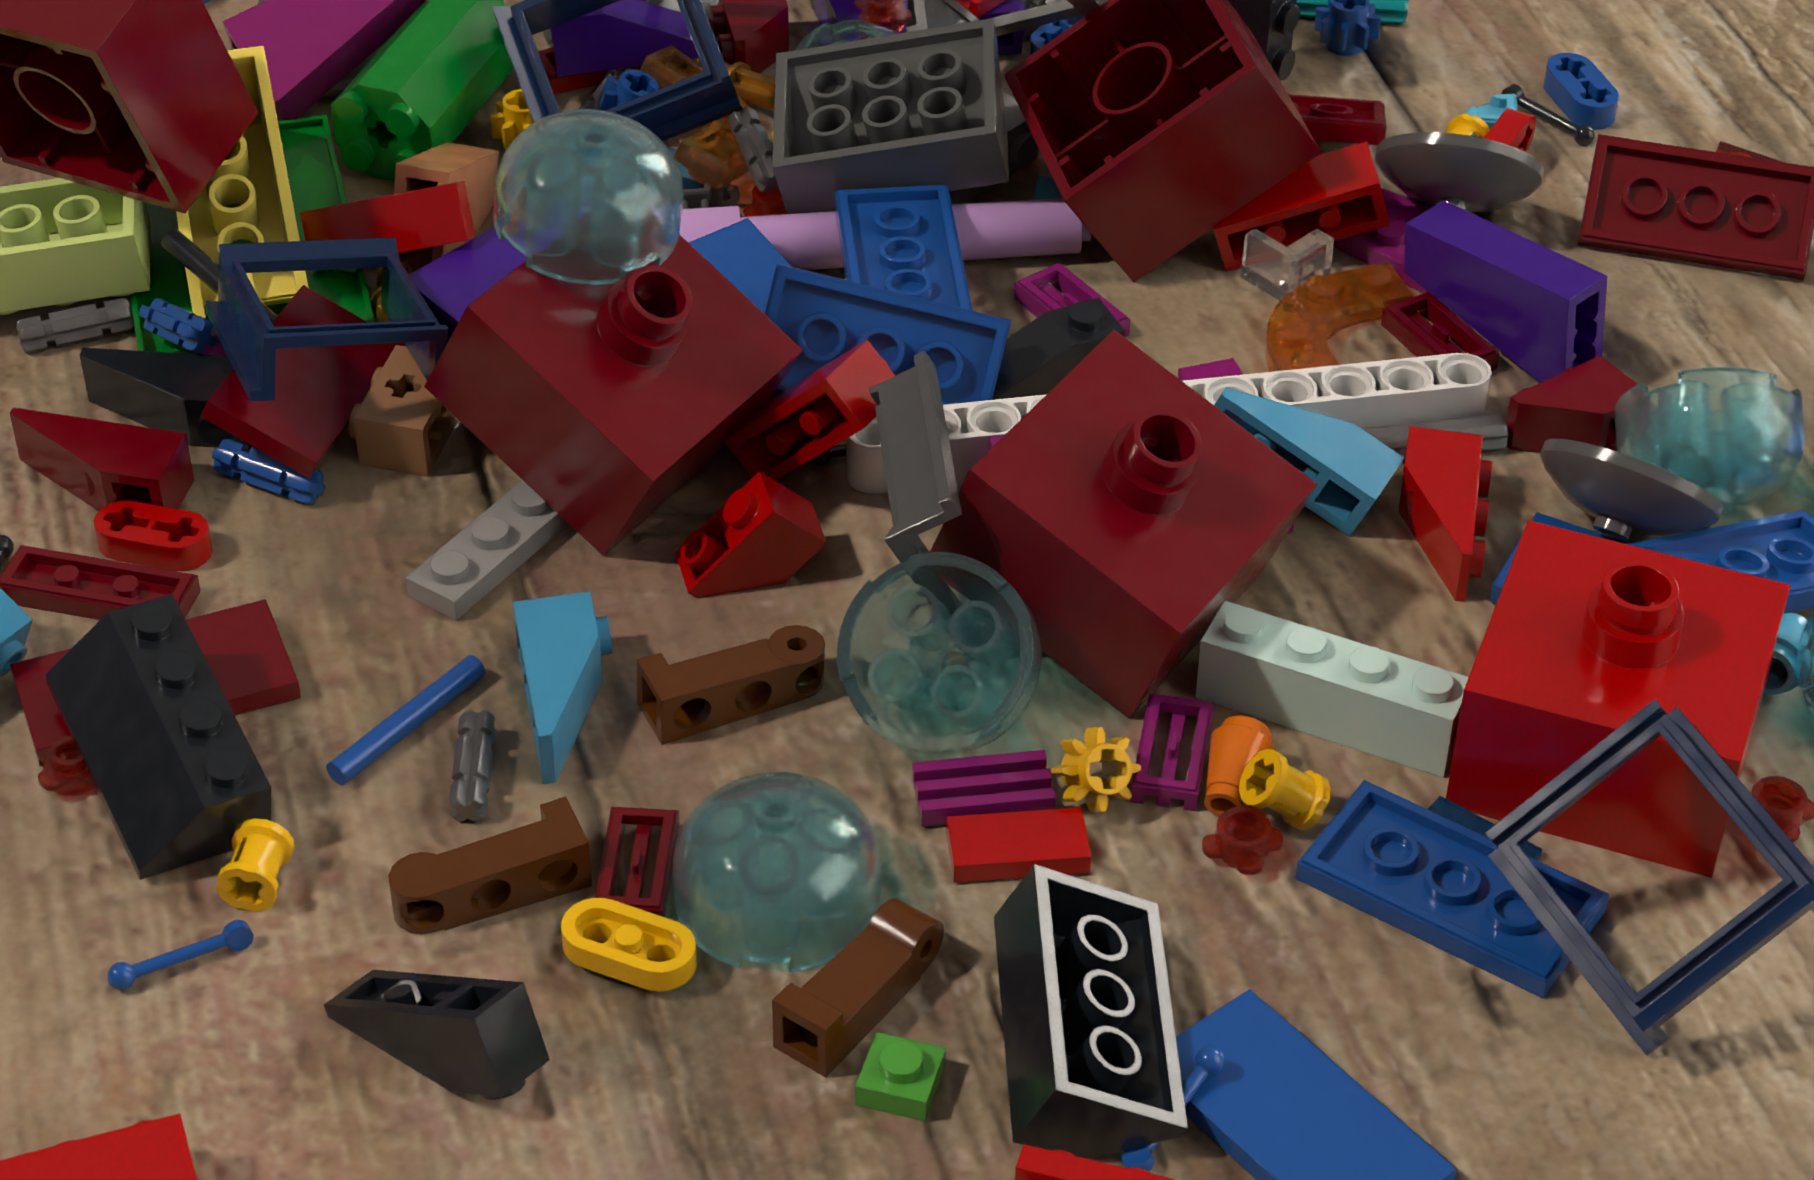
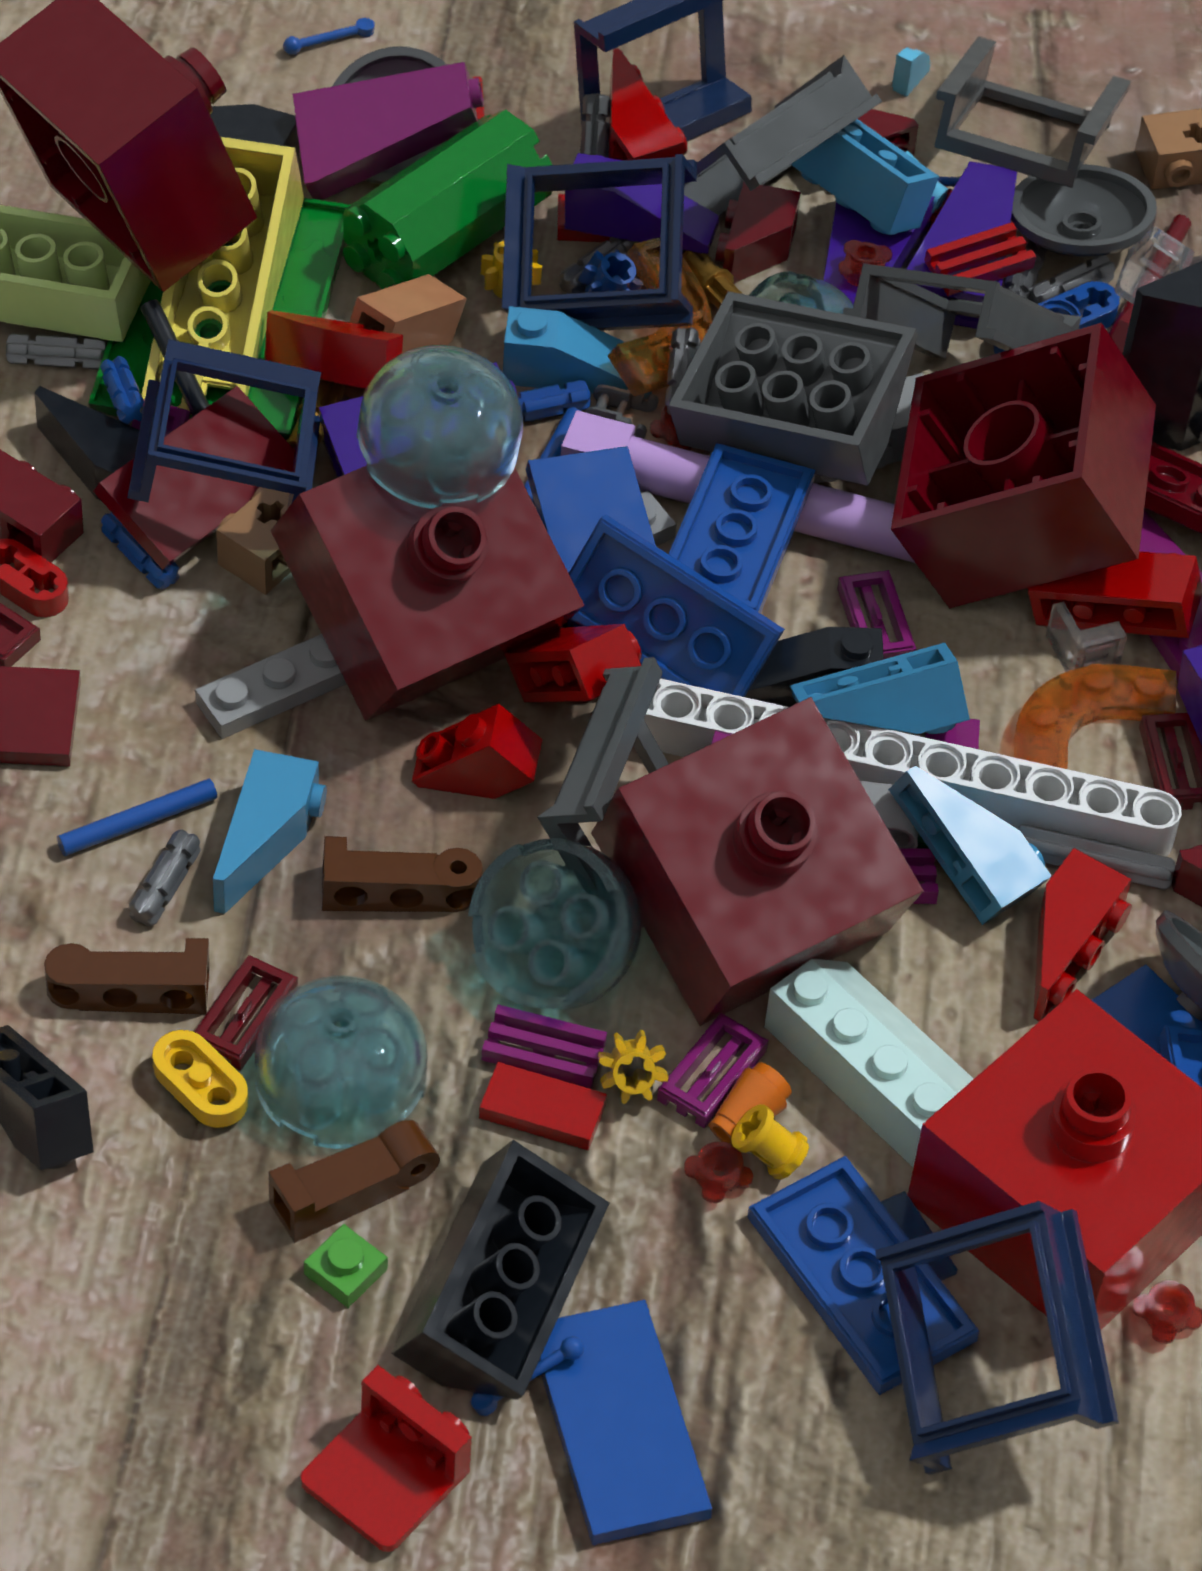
camera: 20 degrees right, 10 degrees up
none -> dark azure slope [790,643,970,734]

